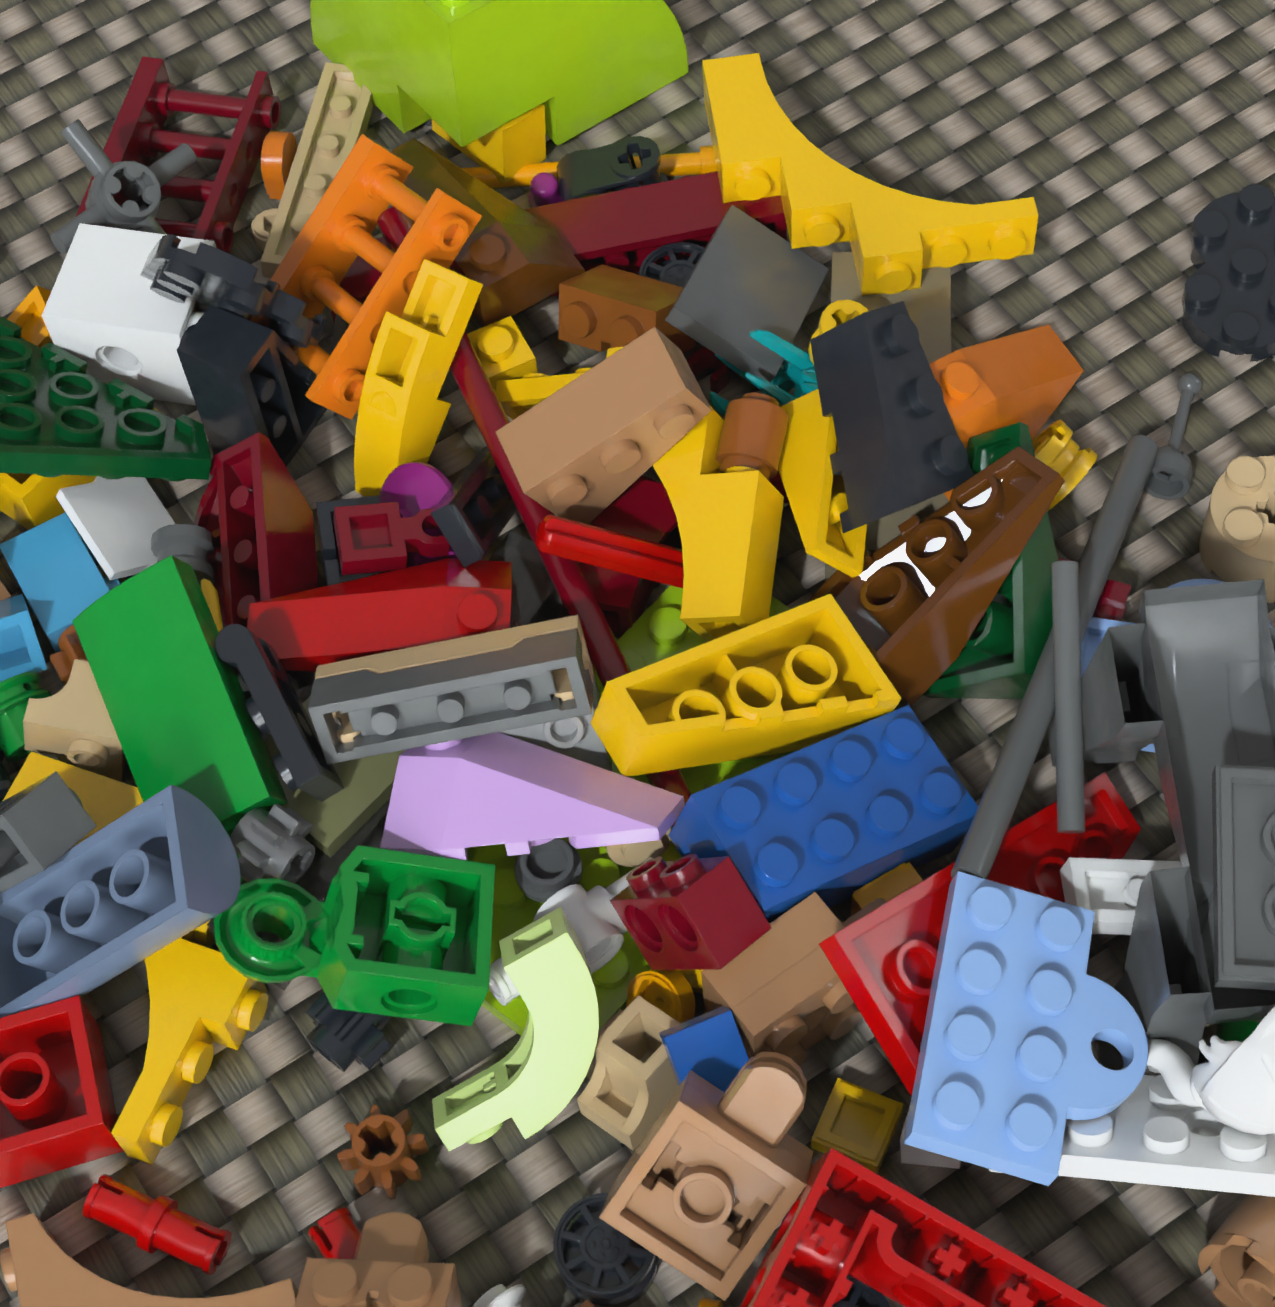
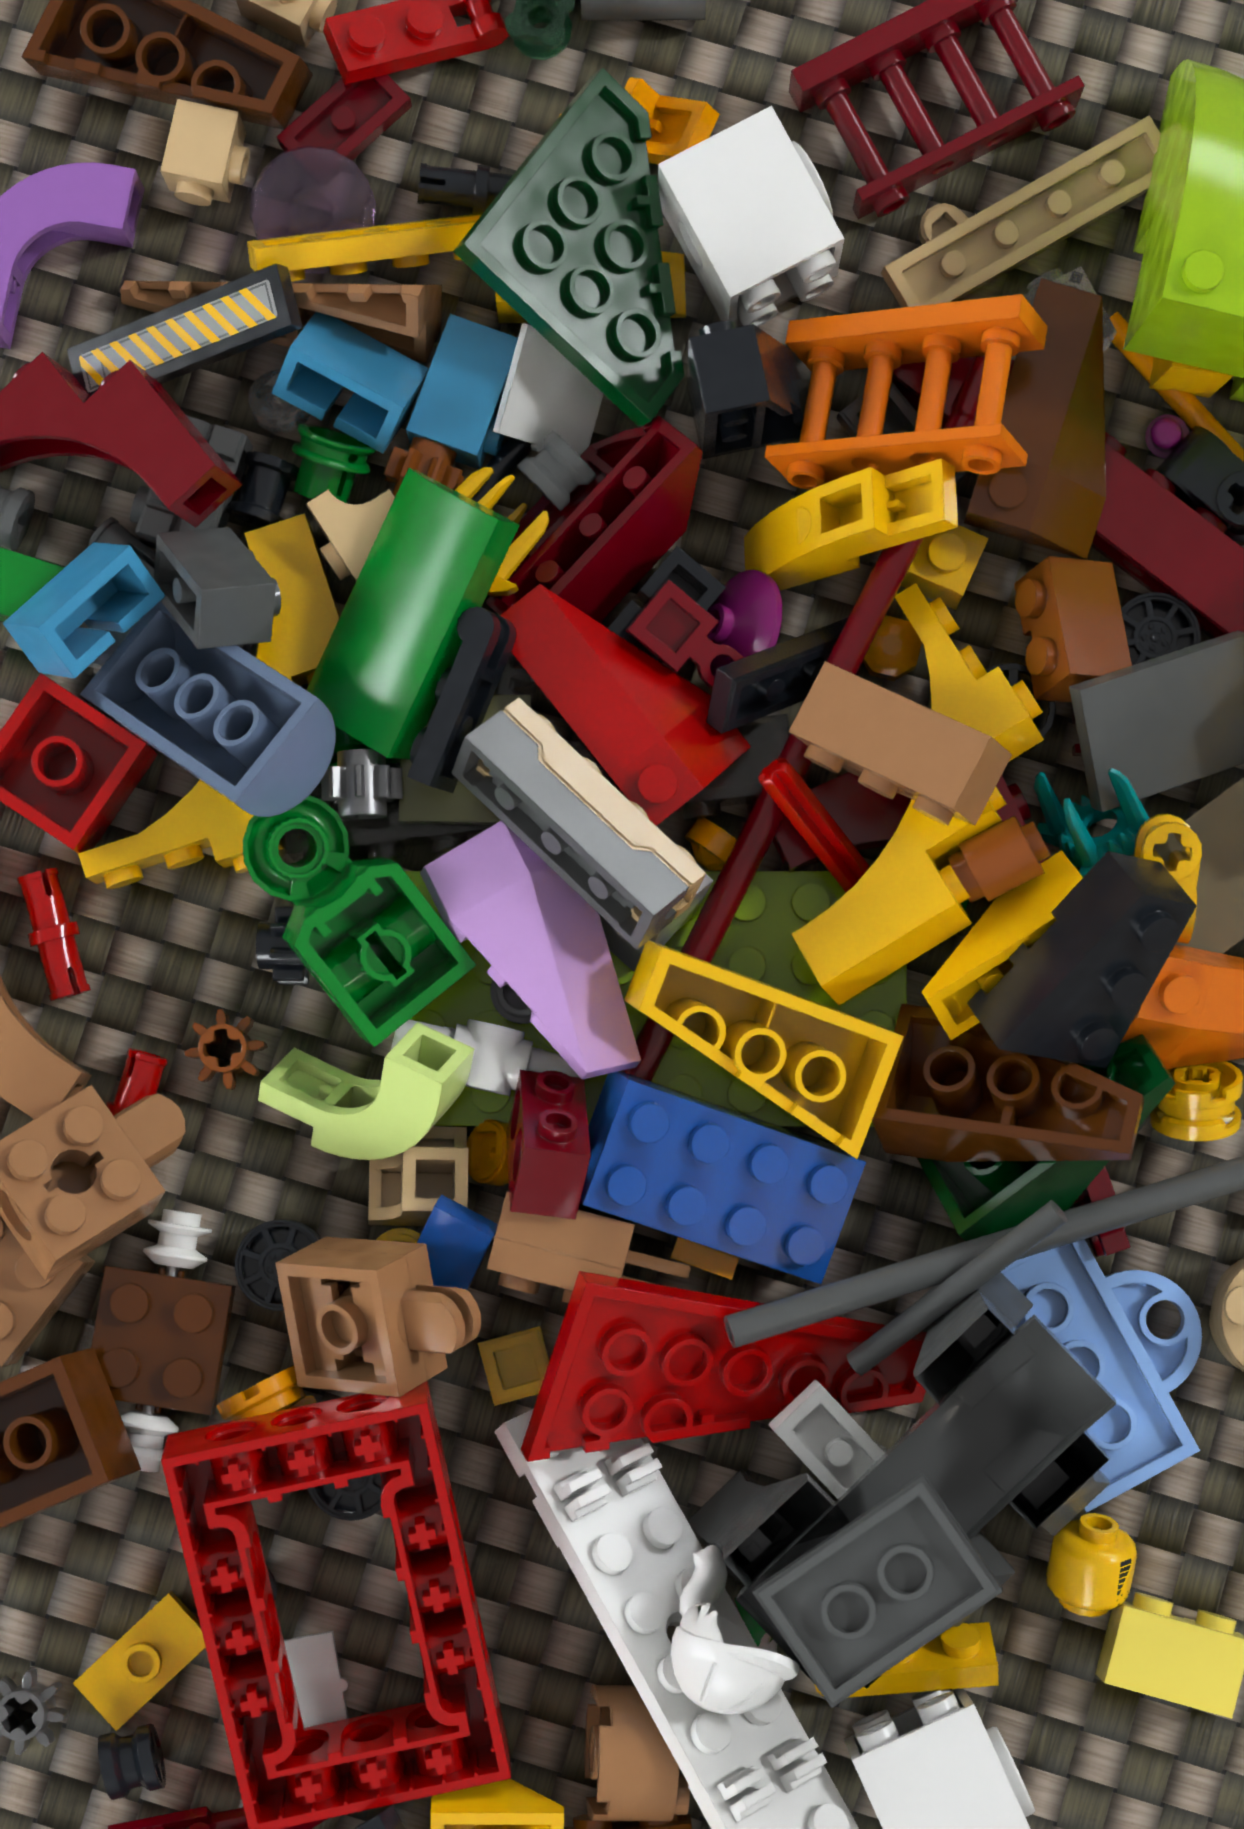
camera: 50 degrees right, 25 degrees up
dark grey bar [50,119,197,254] -> none
black plate [140,234,327,354] -> none
orange tile [261,131,298,200] -> none
light blue plate [903,871,1148,1186] -> none

